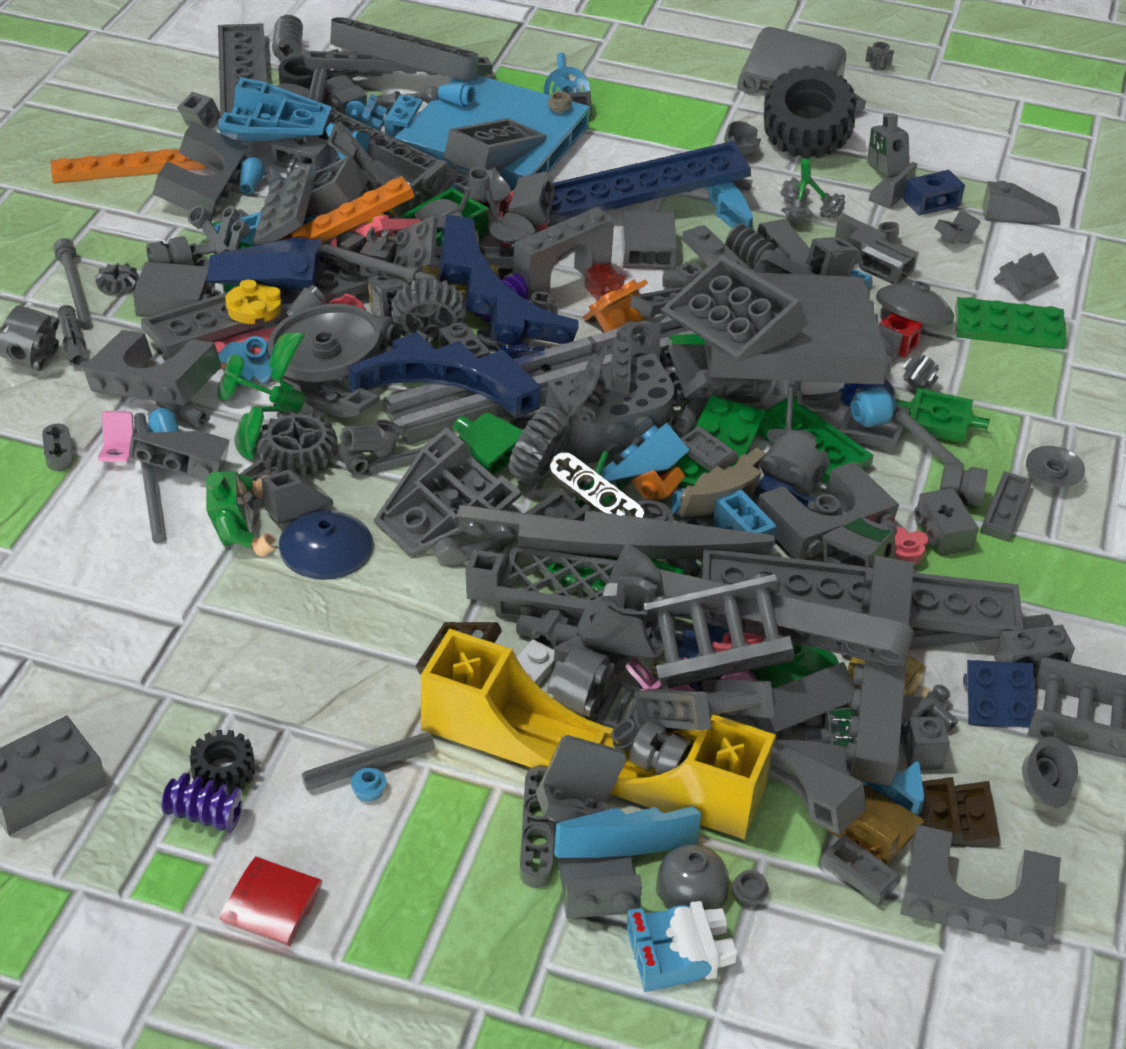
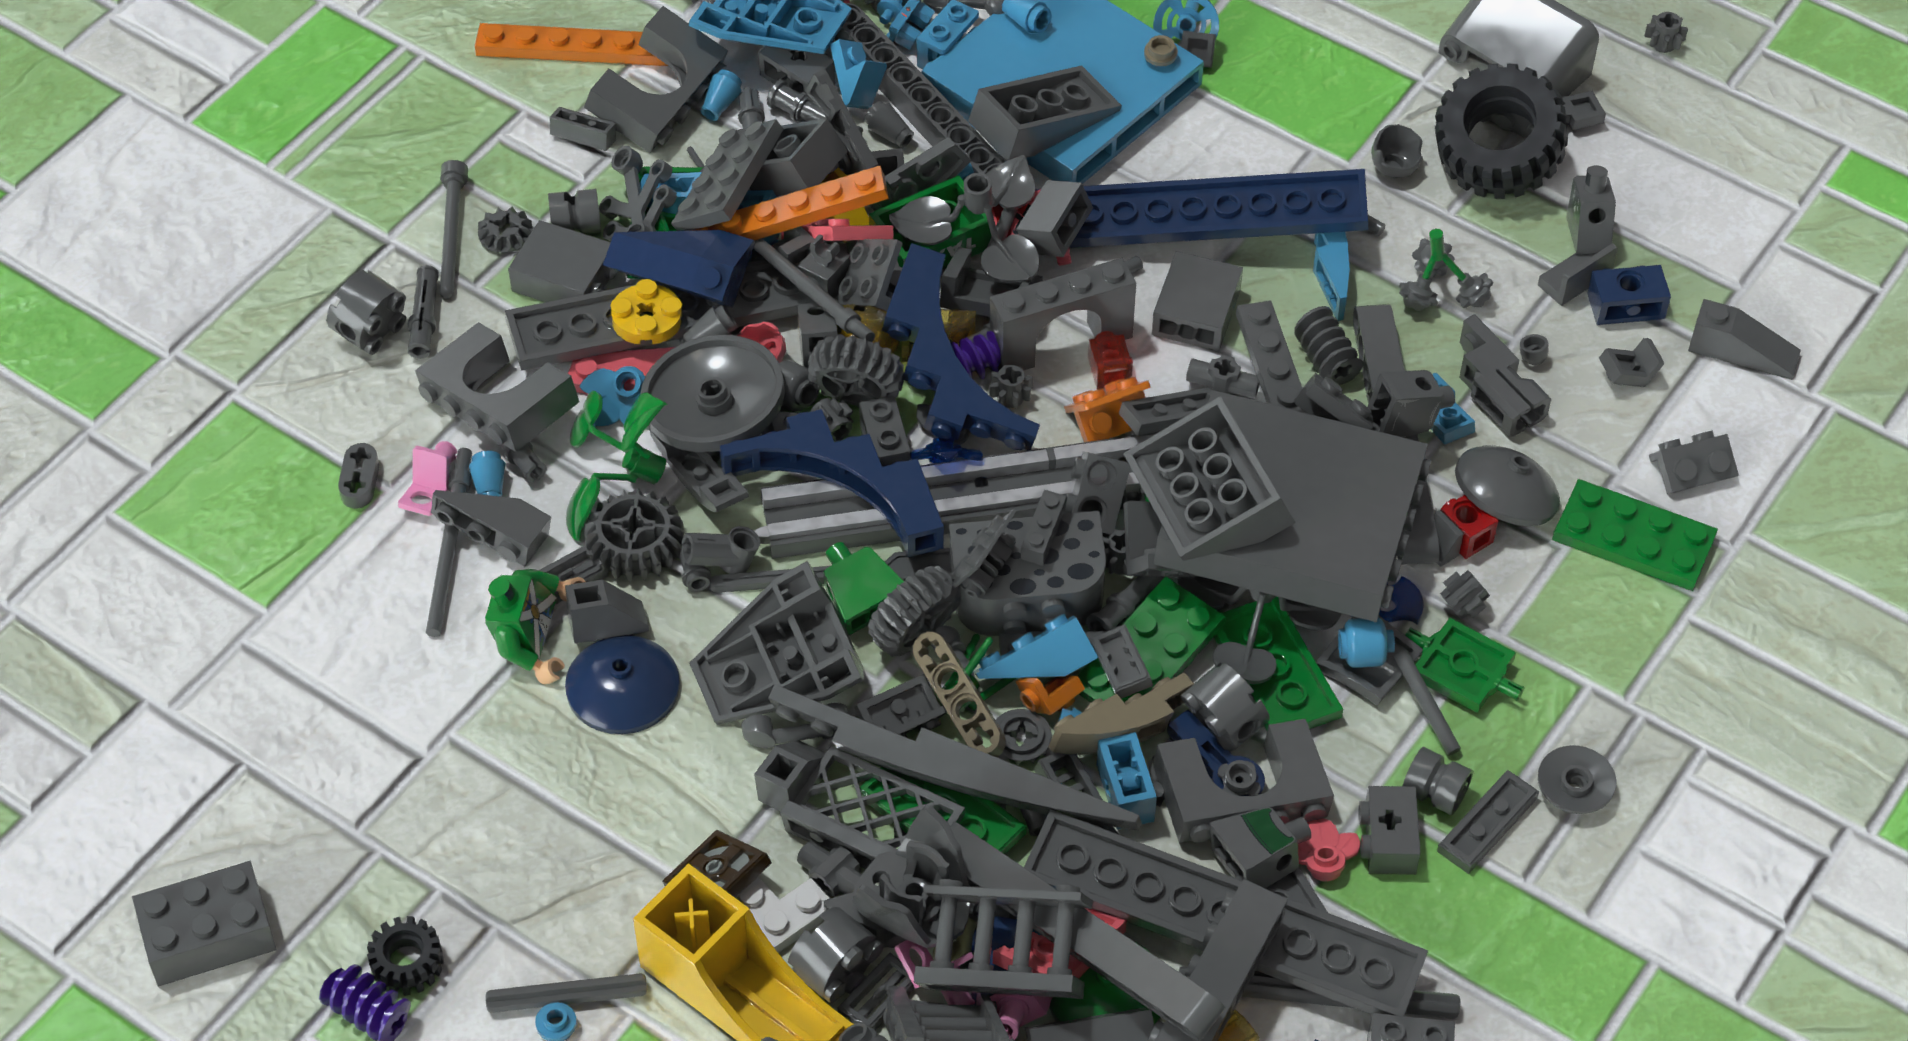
camera: 20 degrees right, 10 degrees up
none -> dark grey piece [550,107,616,151]

